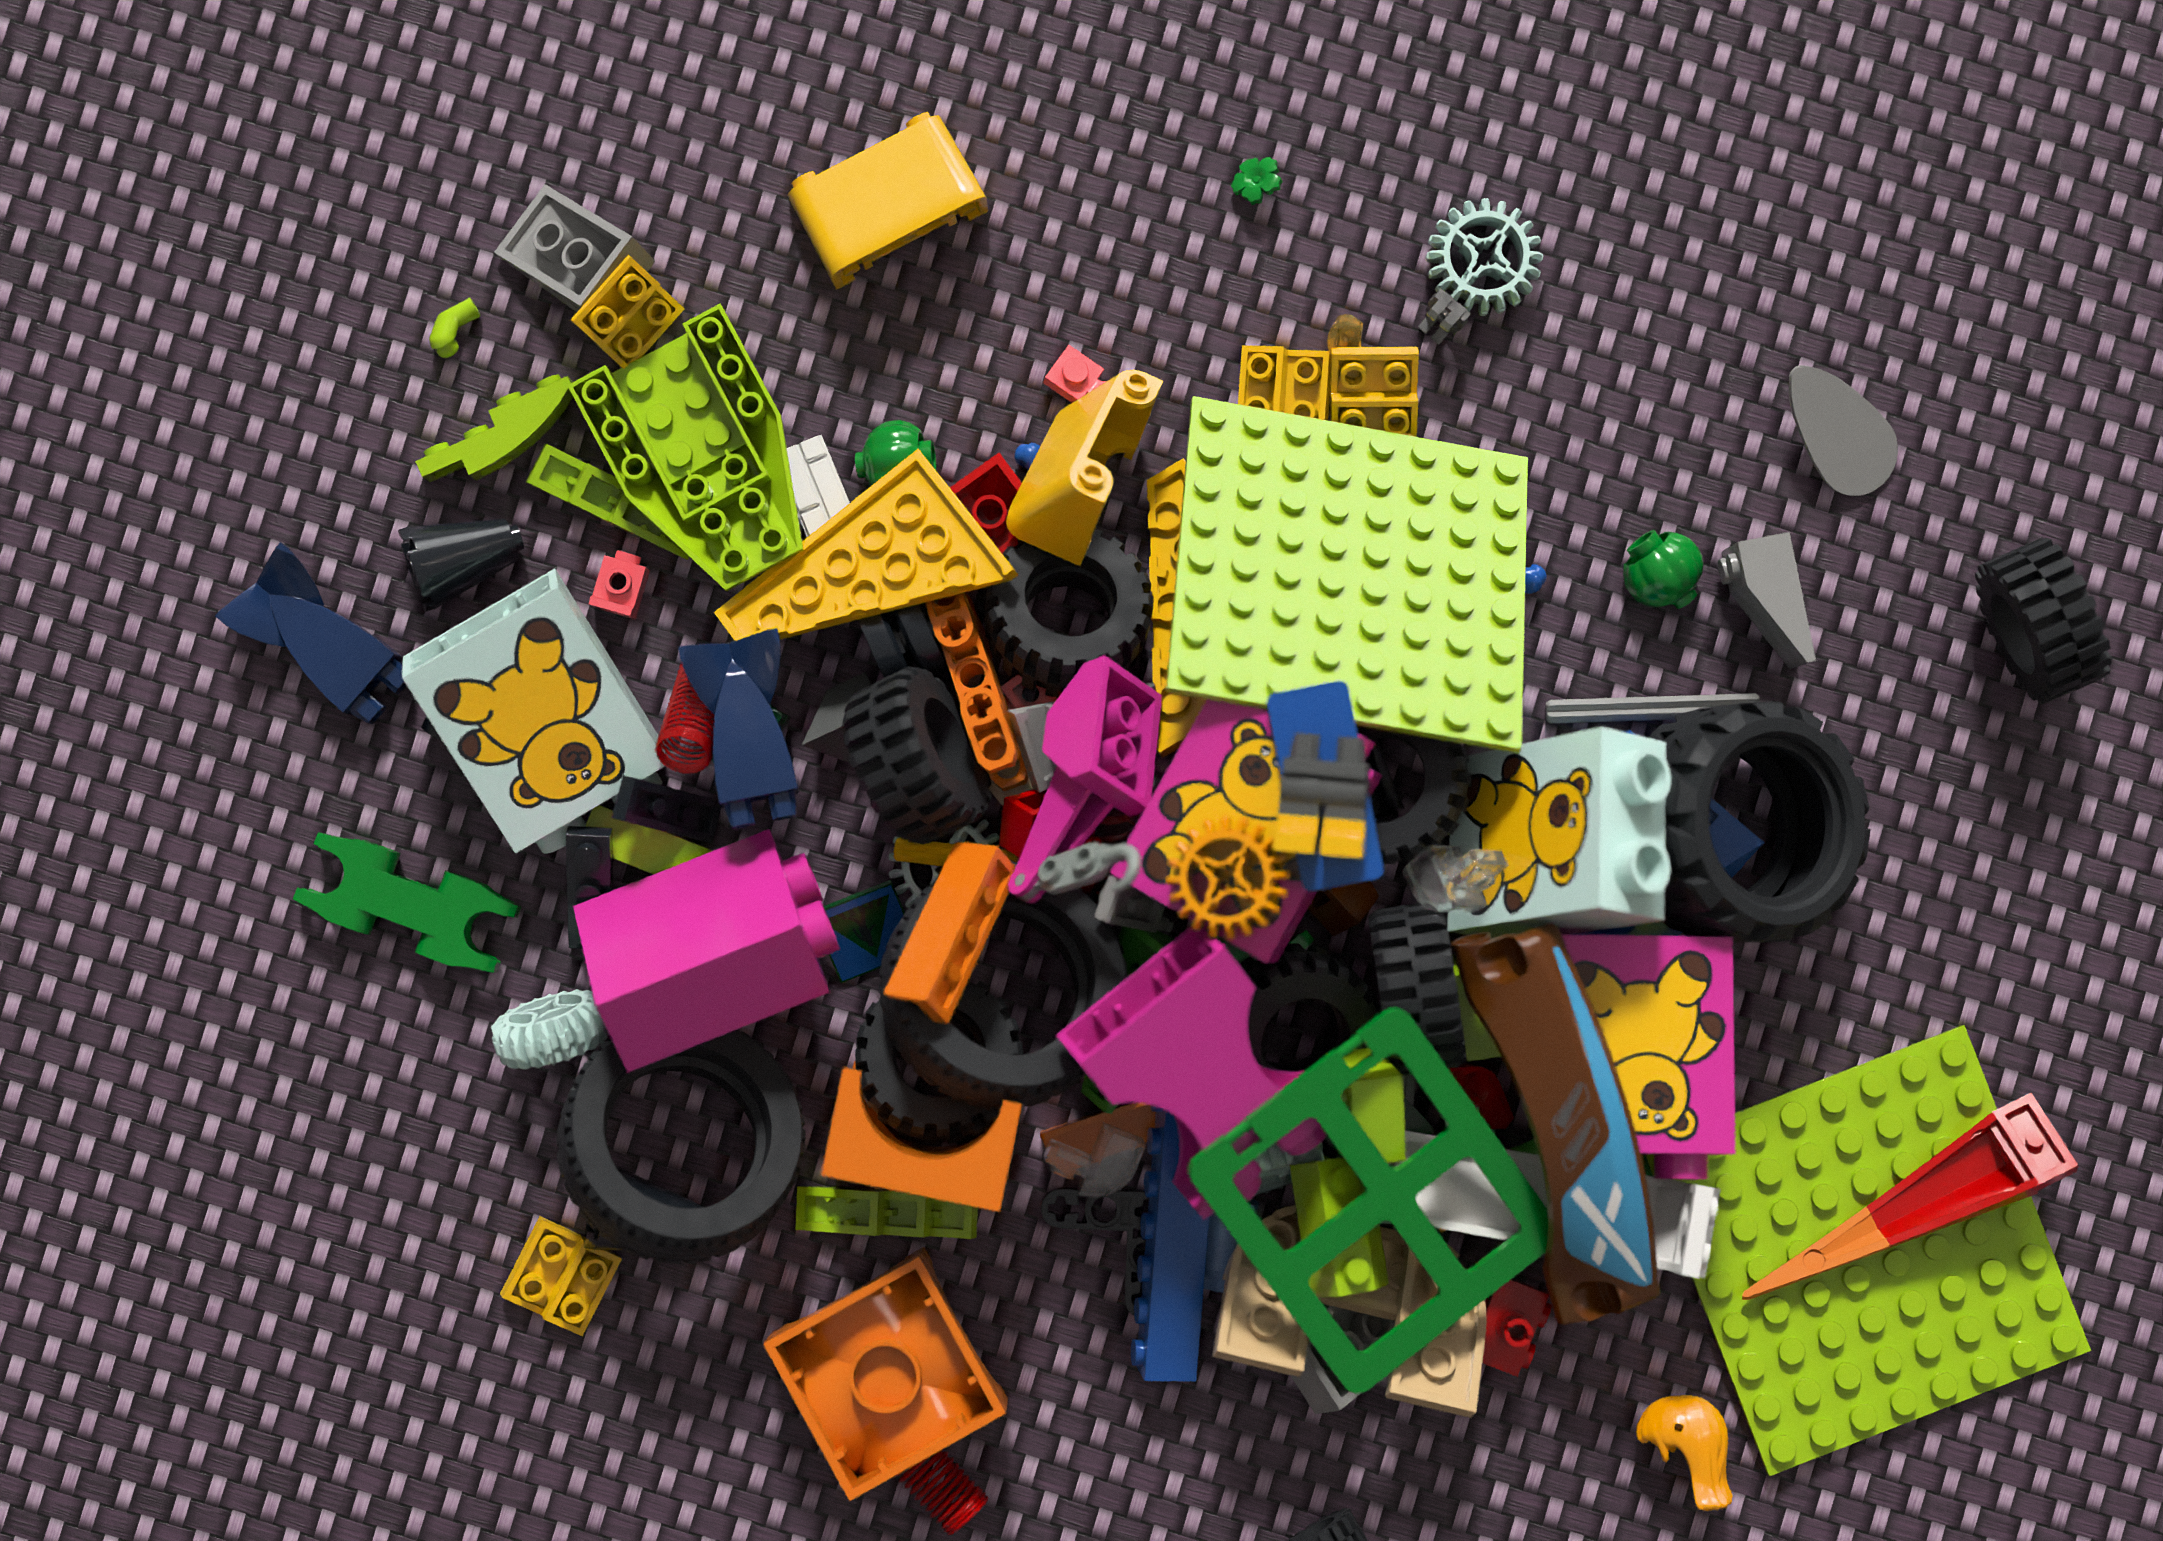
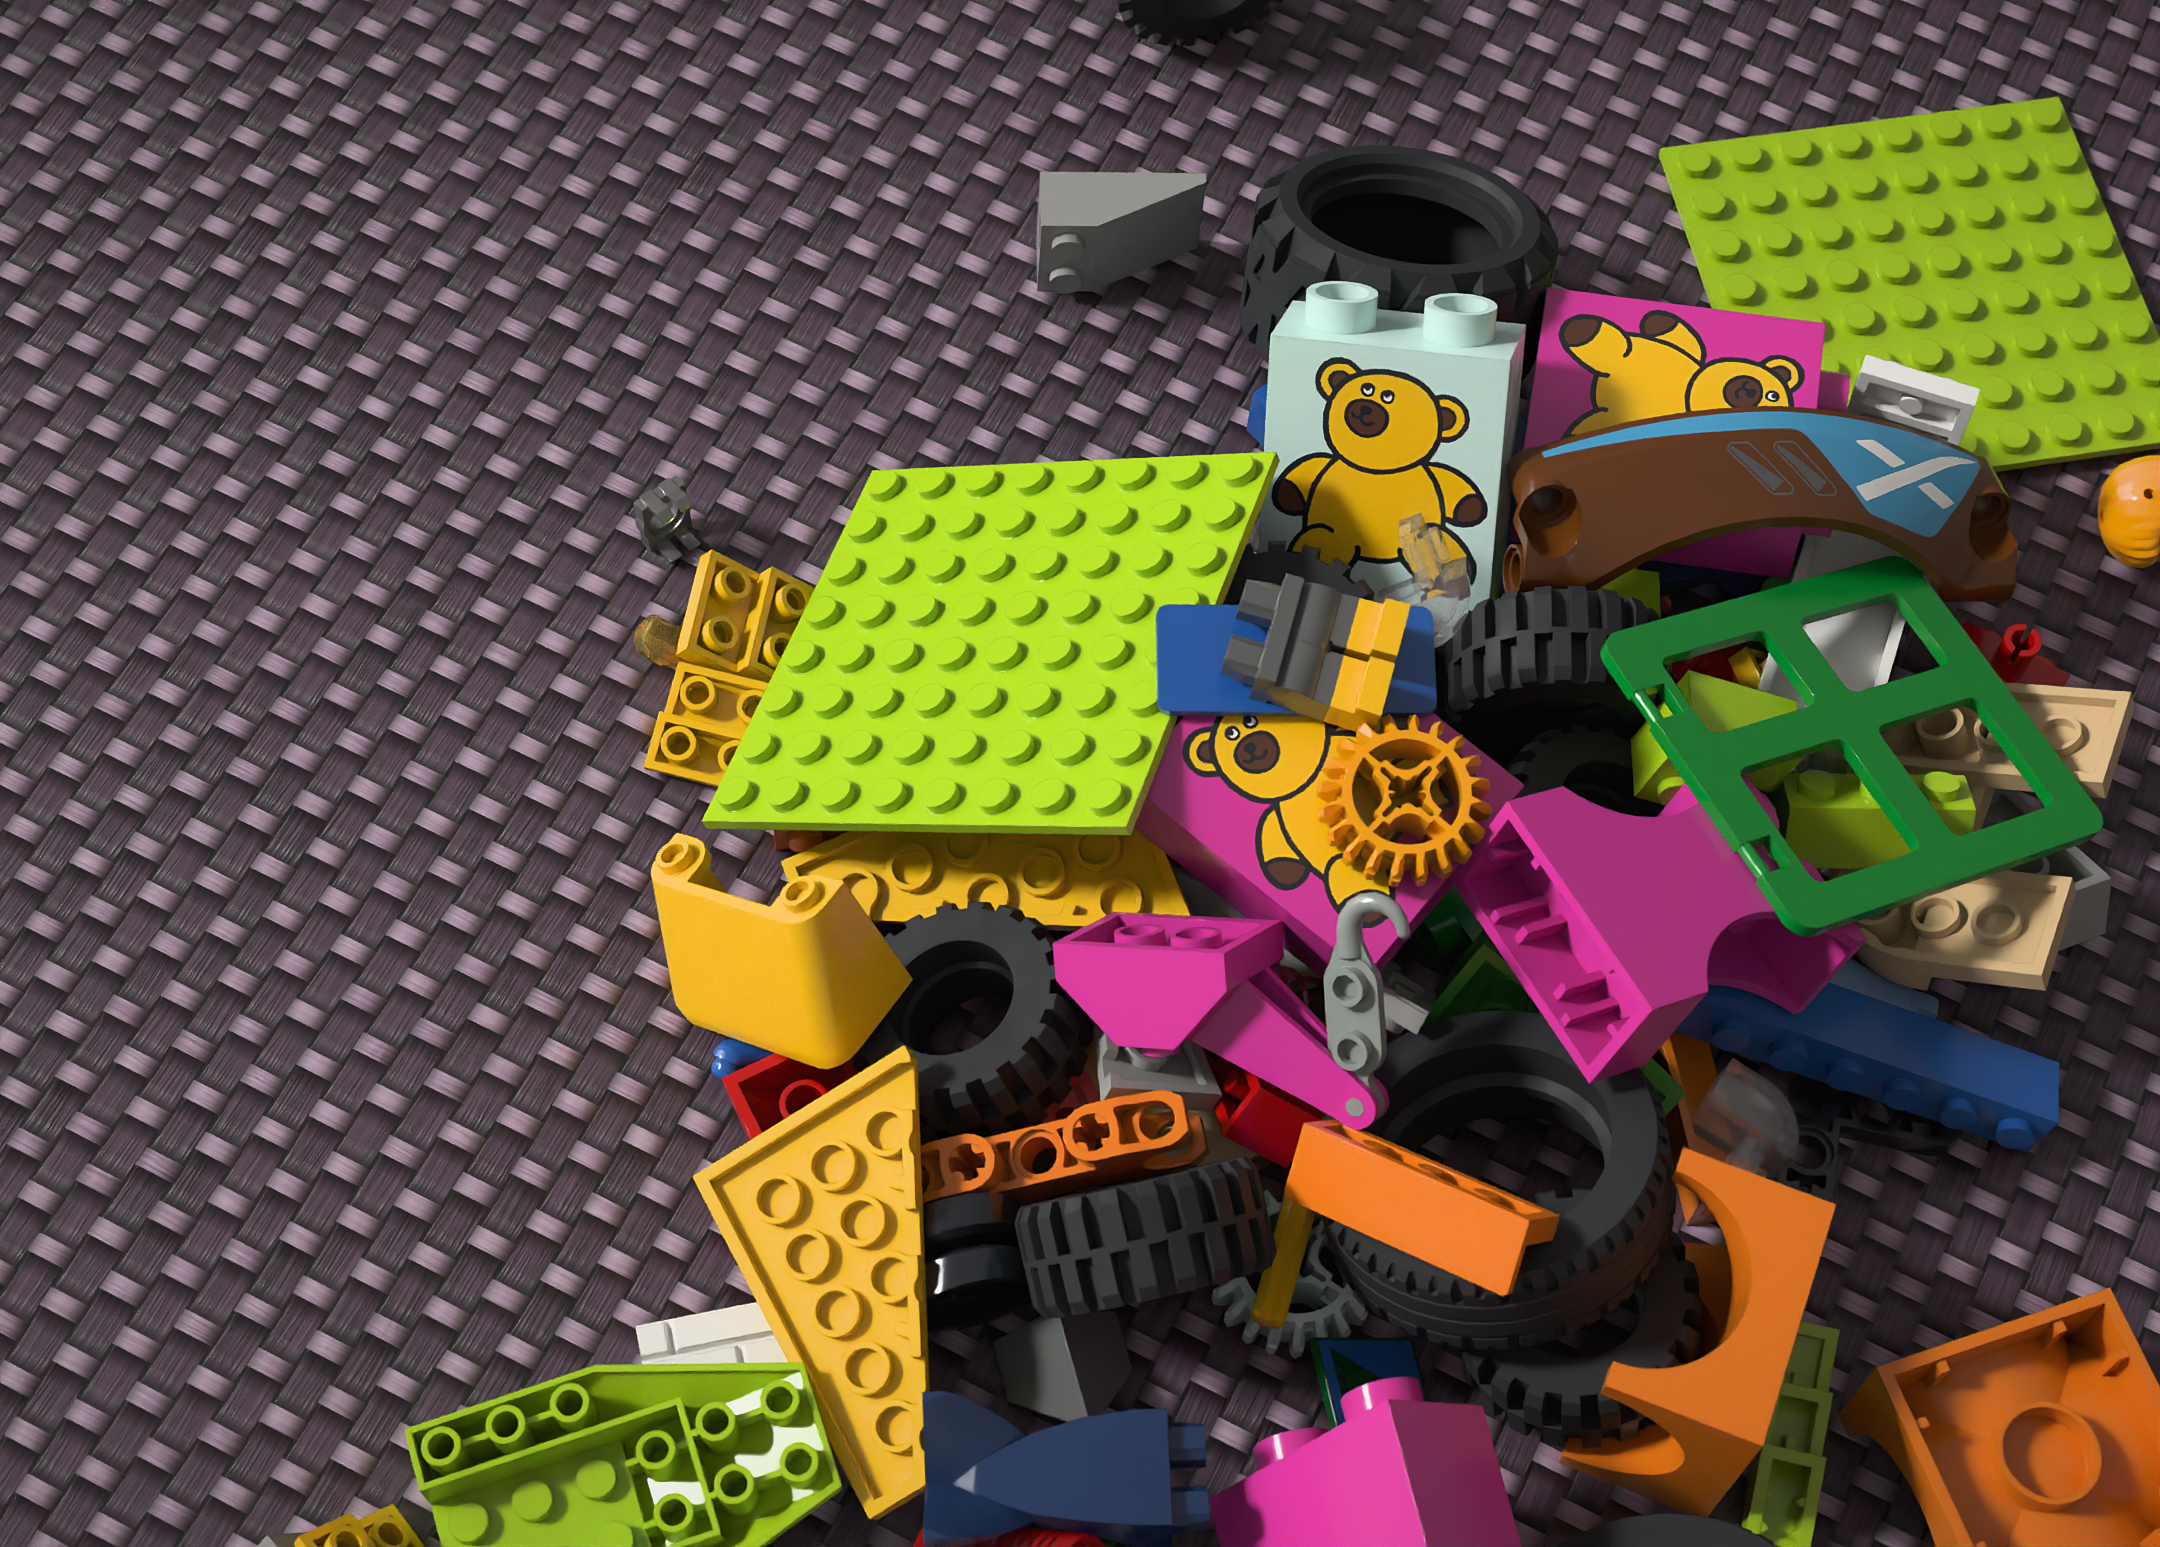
camera: 85 degrees left, 25 degrees down
yellow windscreen [788,112,988,290] -> none
green plant [855,420,937,486] -> none
coral plate [1043,345,1106,403] -> none
green plant [1231,157,1283,206] -> none
light aqua gear [1425,198,1543,316] -> none
light grey axle [1545,693,1760,724] -> none
green plant [1623,530,1704,609] -> none
red plate [1742,1093,2079,1300] -> none
light grey shield [1789,365,1898,496] -> none

